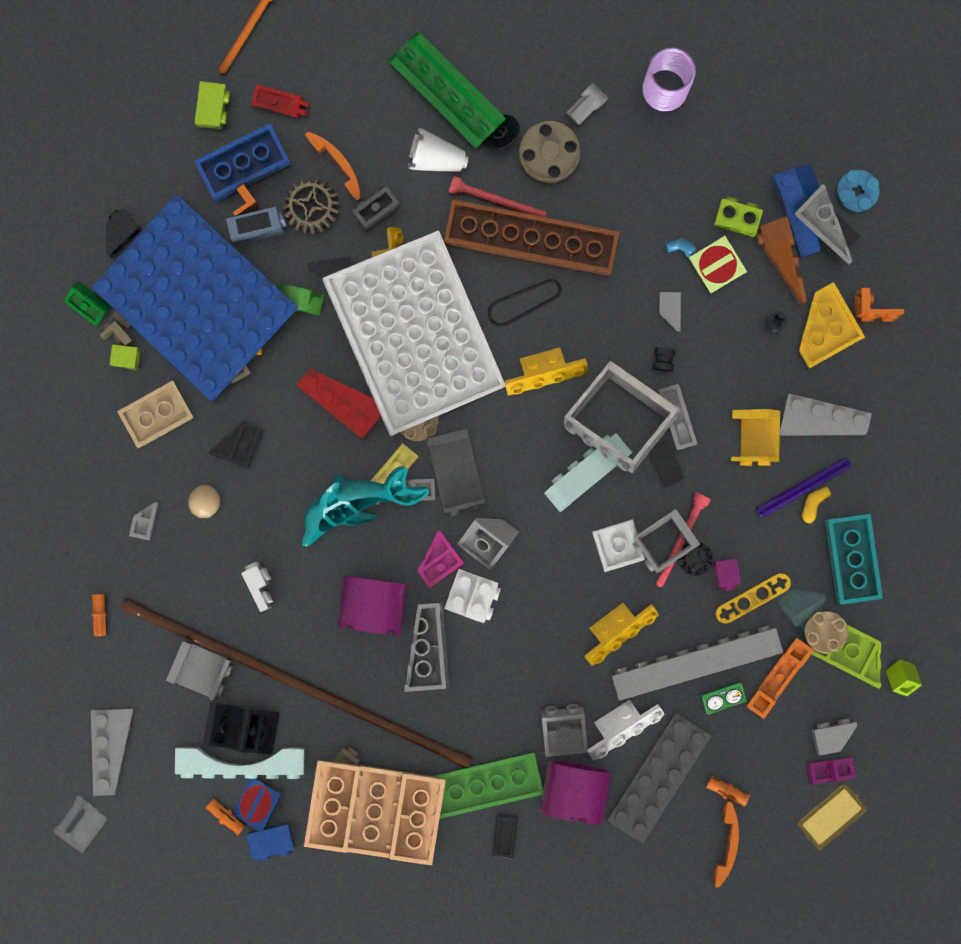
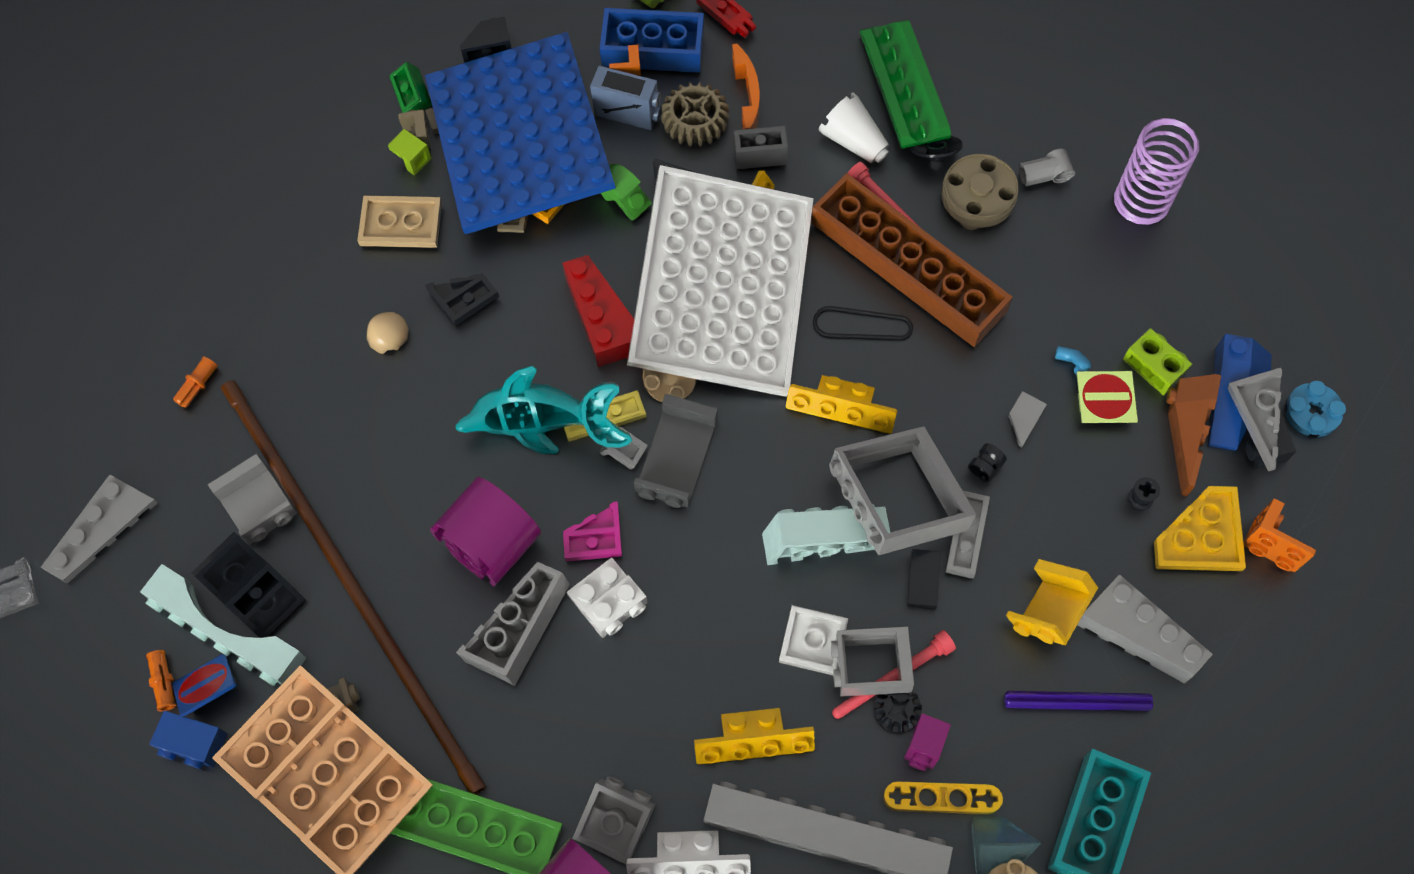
camera: 30 degrees right, 20 degrees down
light grey tile [129,502,159,541] -> none
white plate [241,562,273,612] -> none
light grey slope [457,518,519,570] -> none
yellow arm [802,486,831,524] -> none

